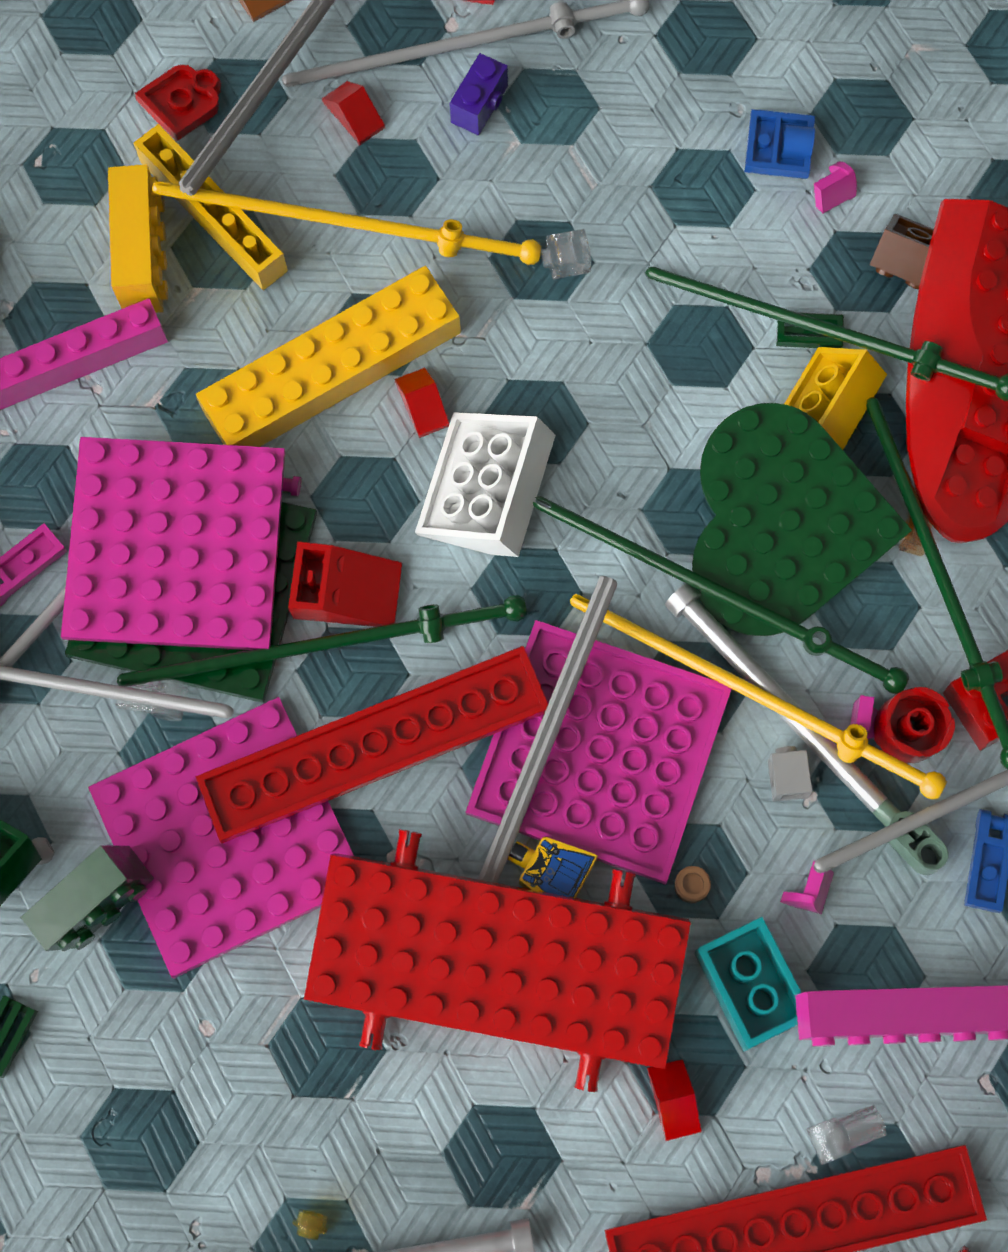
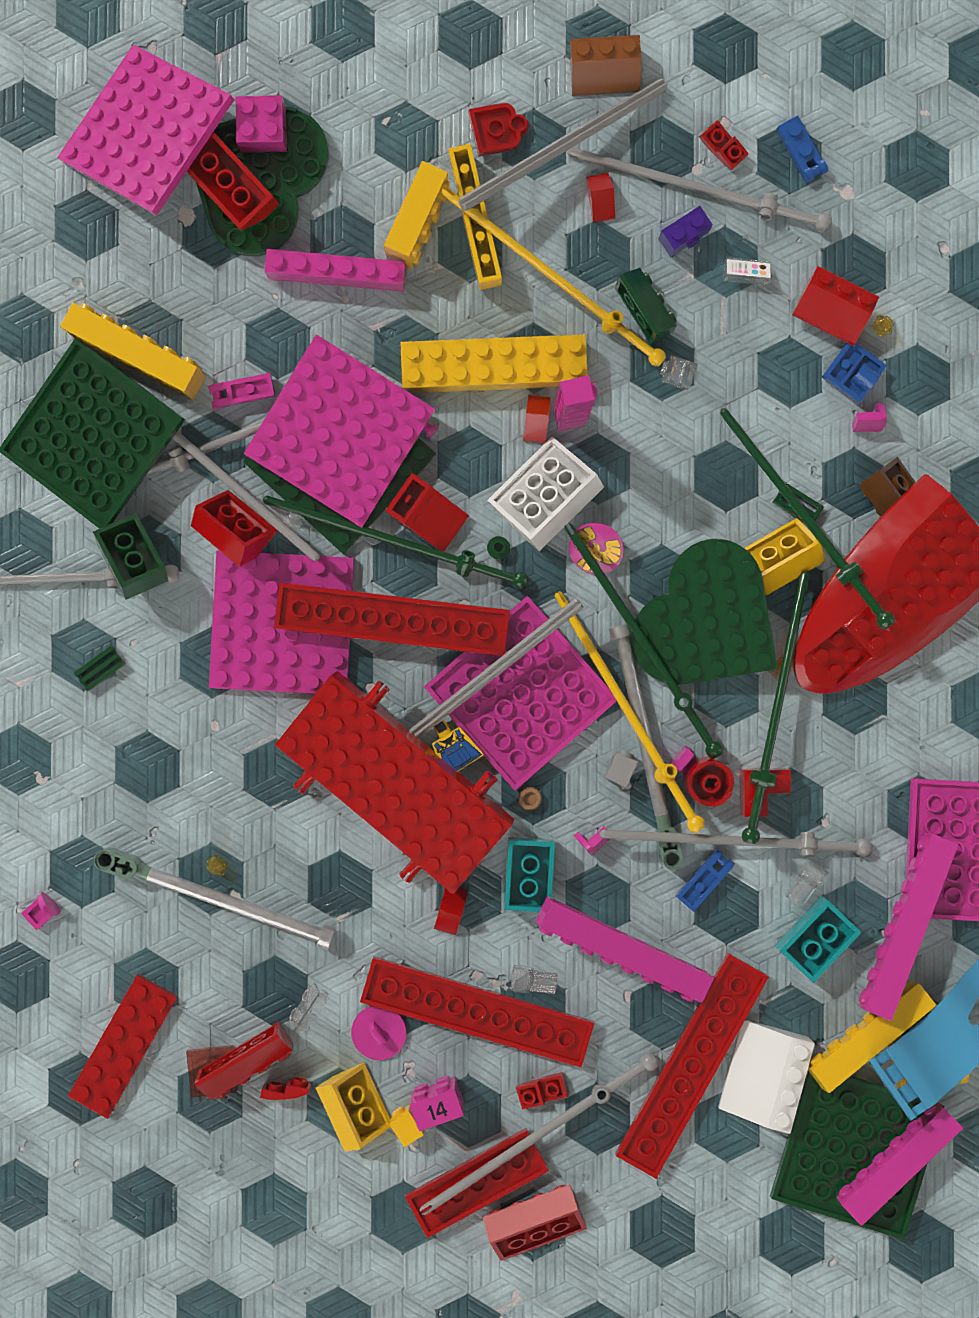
camera: 25 degrees right, 15 degrees up
brick [21,845,154,951] -> none
none -> red slope [191,490,277,567]
none -> dark green plate [487,536,510,559]
none -> dark pink brick [553,375,598,432]
none -> shield [569,523,624,574]
none -> dark green slope [615,268,677,346]
none -> slope [723,257,771,285]
none -> red slope [792,266,879,346]
none -> clear yellow plate [872,315,894,337]

